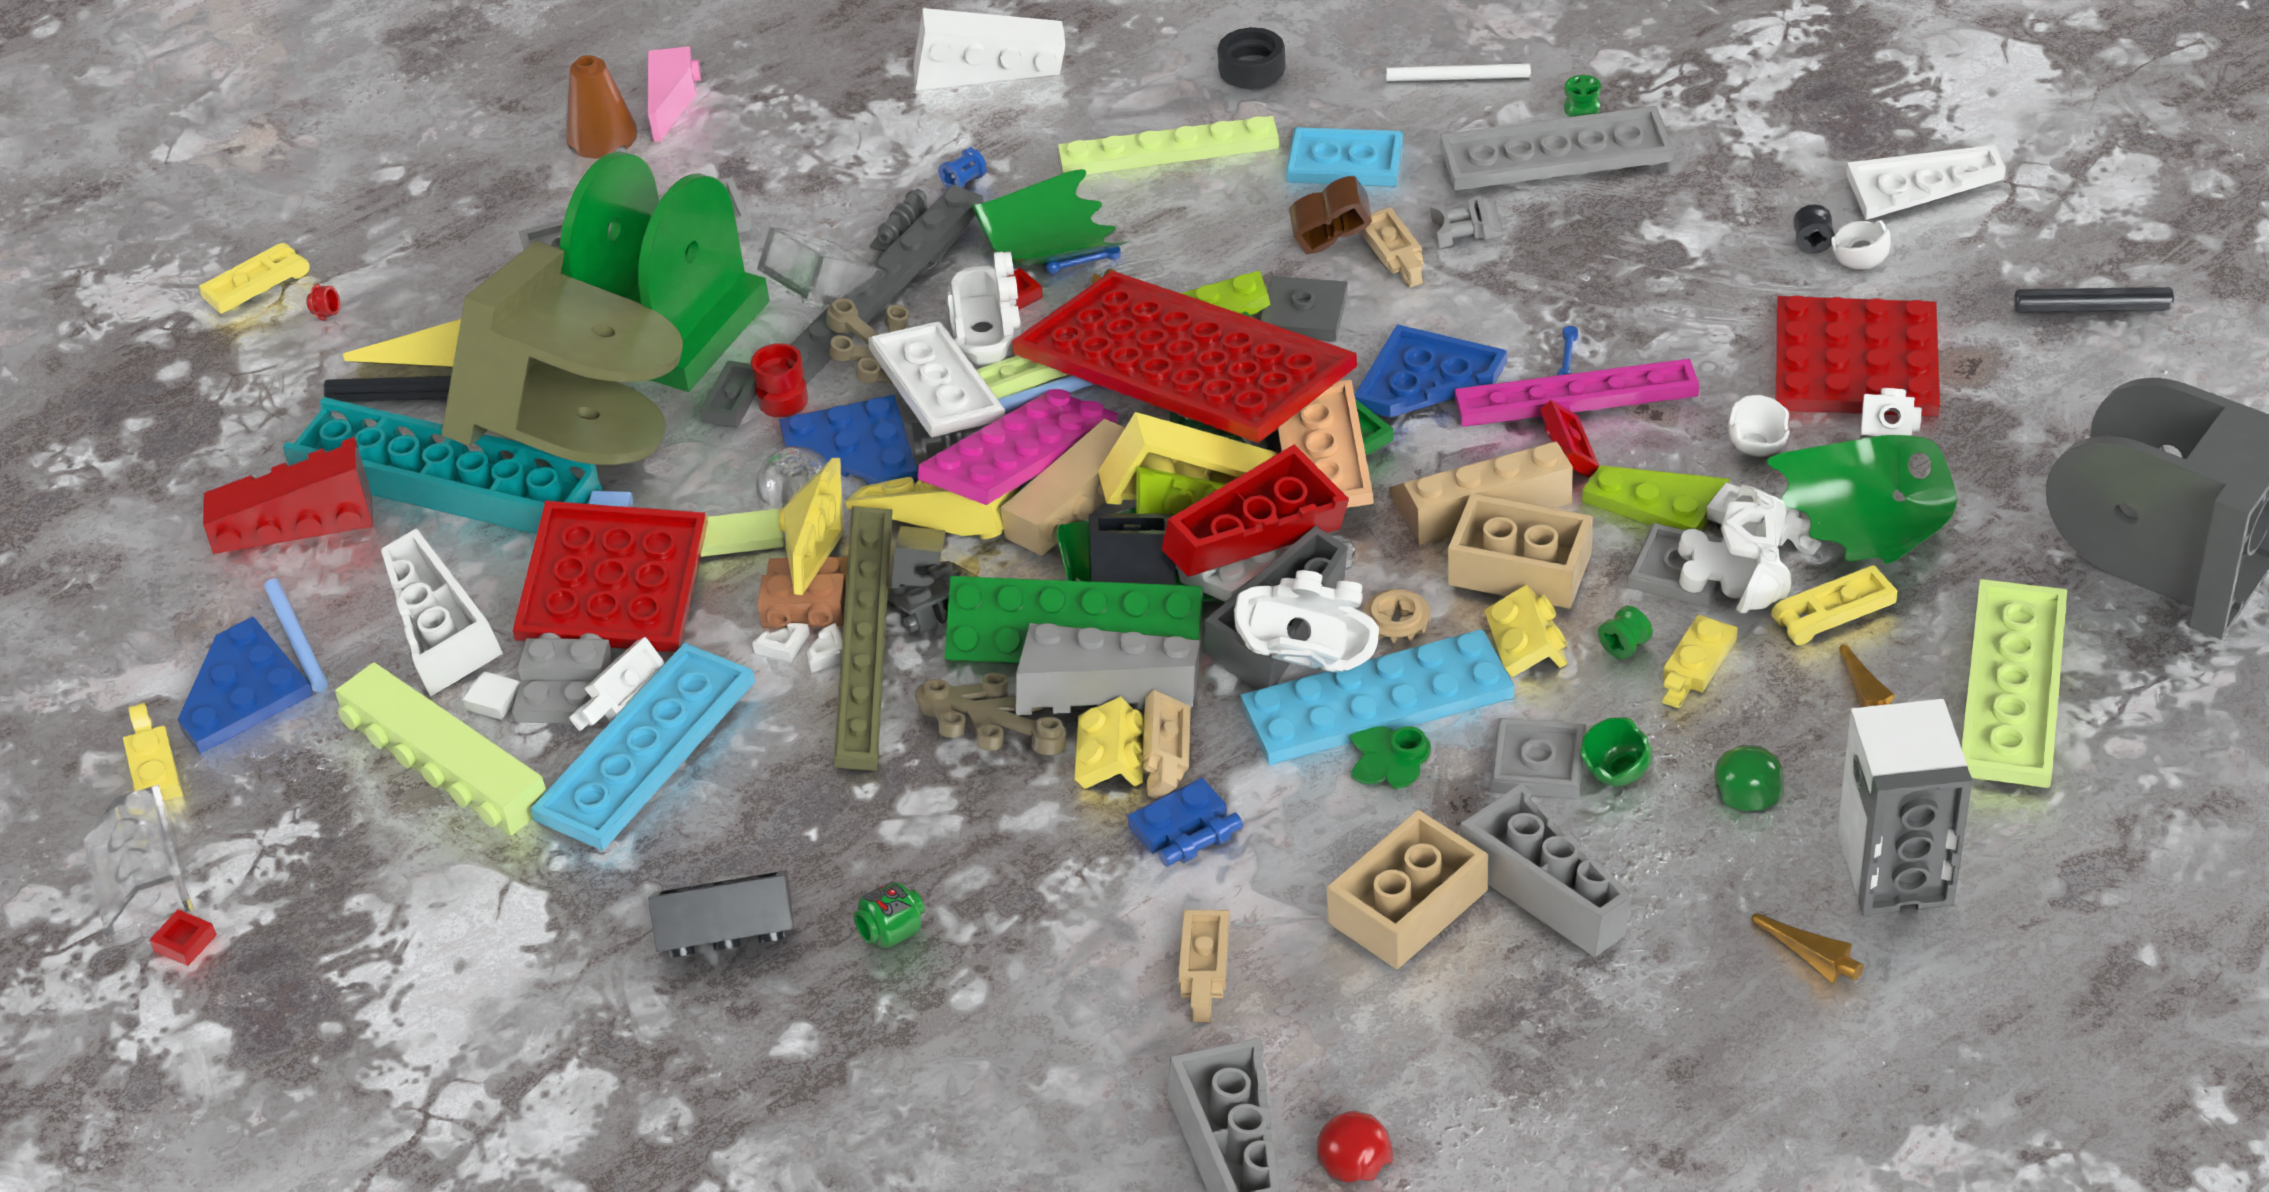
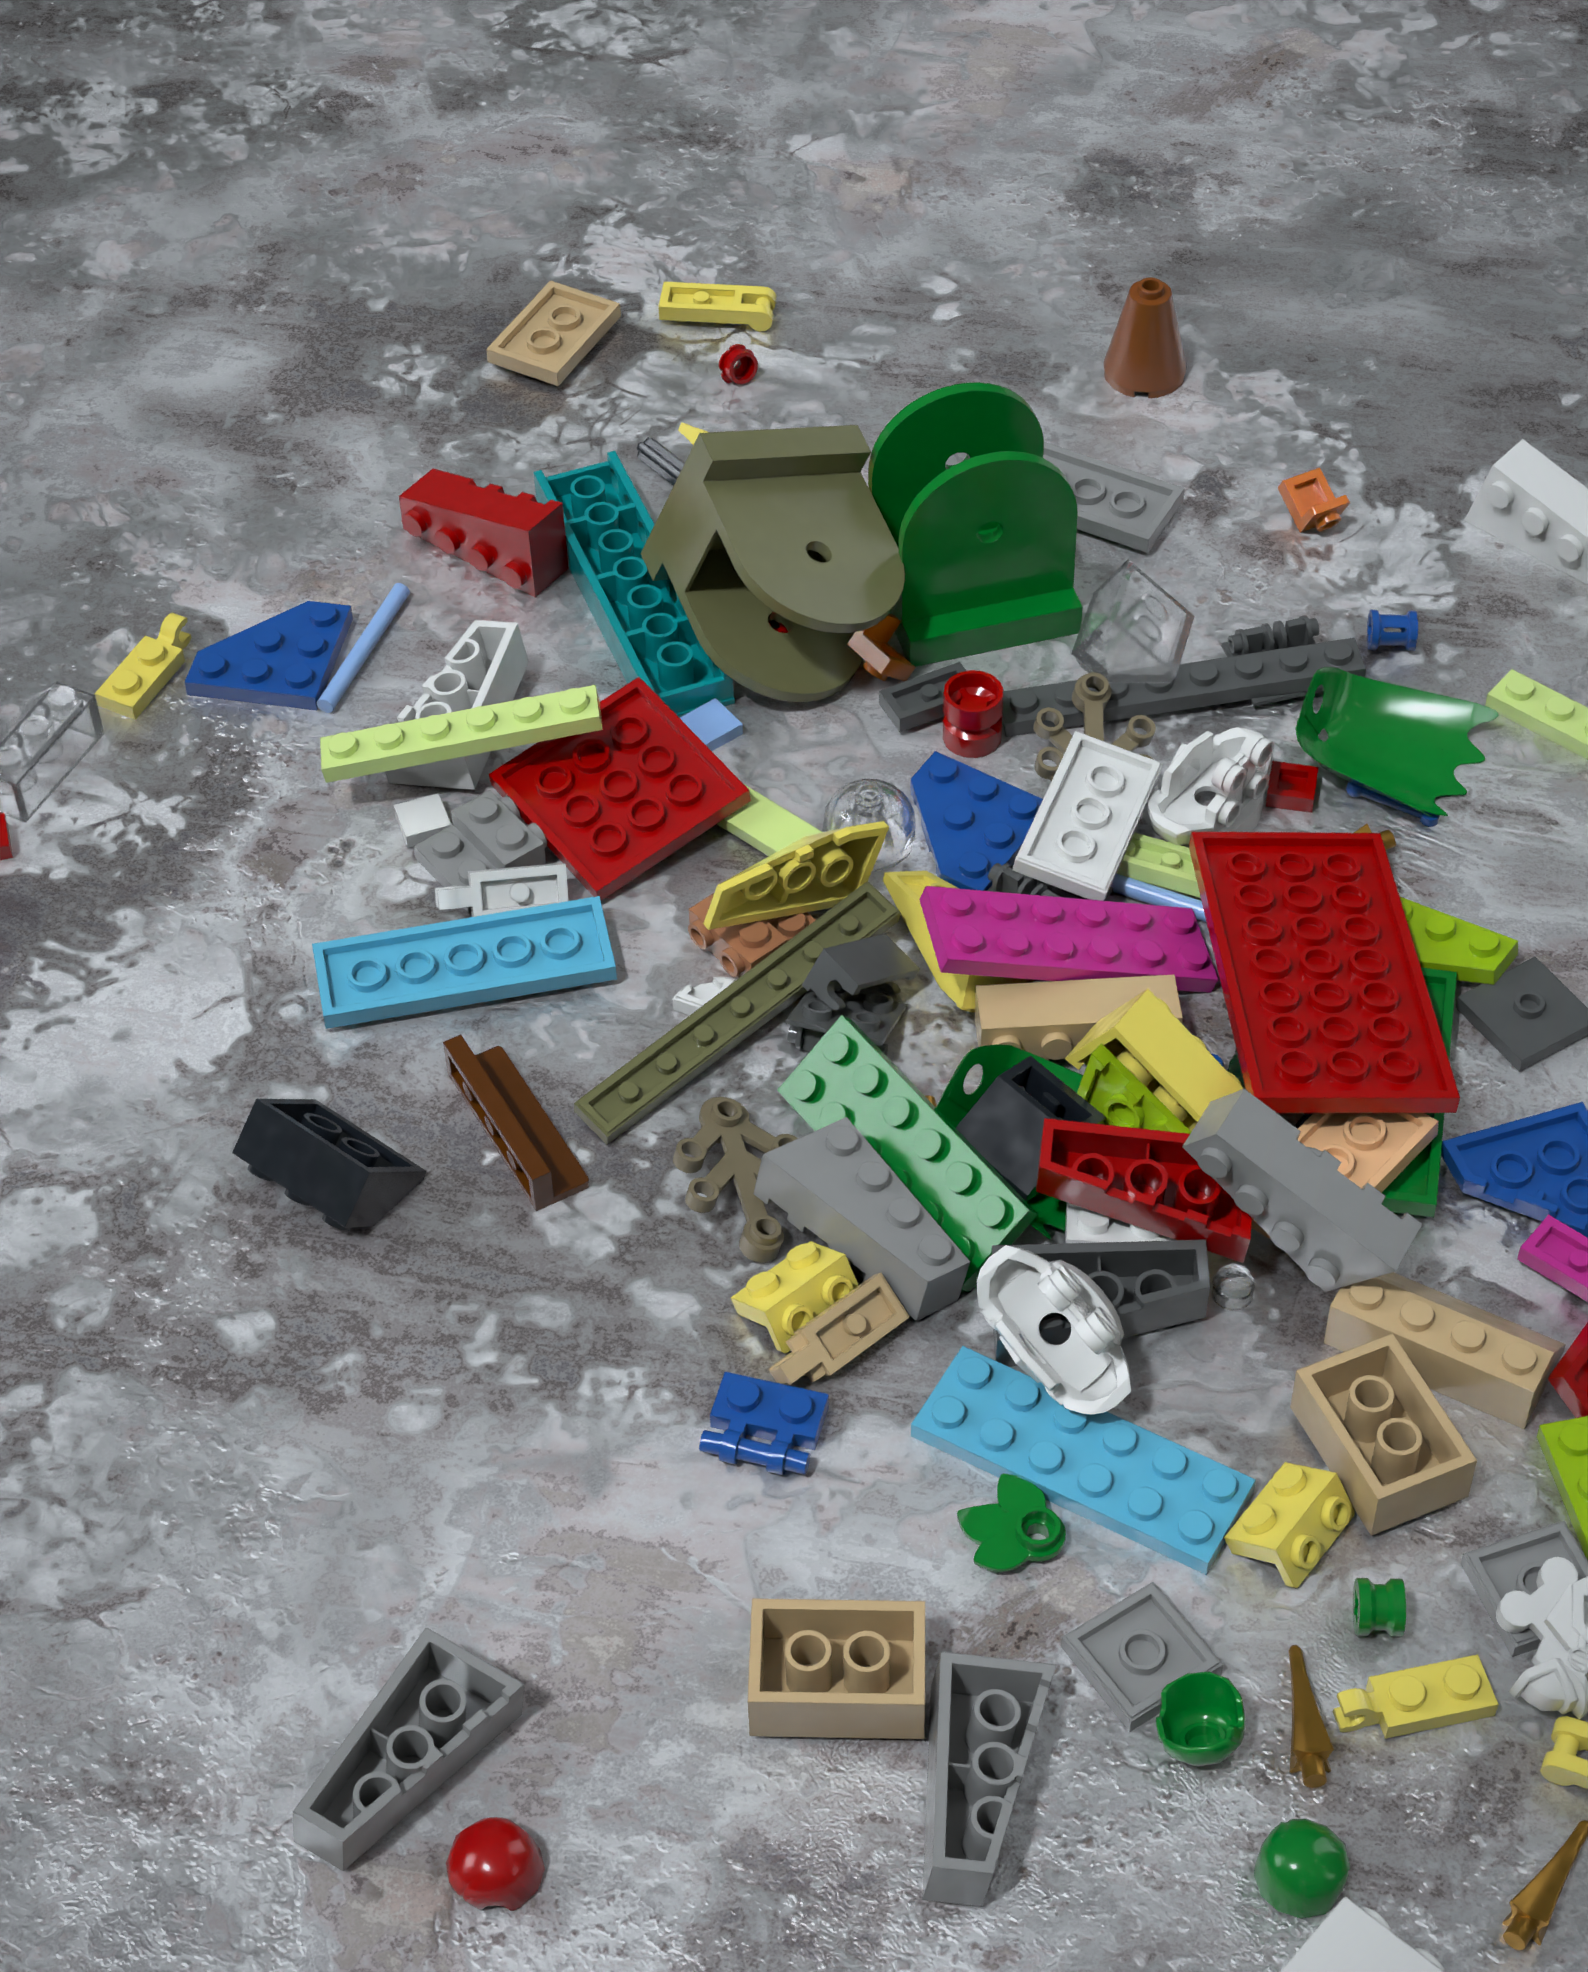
camera: 45 degrees right, 5 degrees up
yellowish green brick [335,662,546,836] -> none
bright pink slope [648,46,701,142] -> none
white tile [752,623,810,663] -> none
green head [854,881,925,949] -> none
tan hinge [1179,910,1230,1023] -> none
tan gear [1363,589,1430,644] -> none
none -> yellowish green plate [320,685,603,783]
none -> reddish brown panel [443,1034,589,1211]
none -> tan plate [486,280,621,386]
none -> orange bracket [847,614,916,681]
none -> light grey wedge [1182,1089,1423,1292]
none -> orange bracket [1278,467,1350,533]
none -> pearl gold piece [1289,1645,1334,1788]

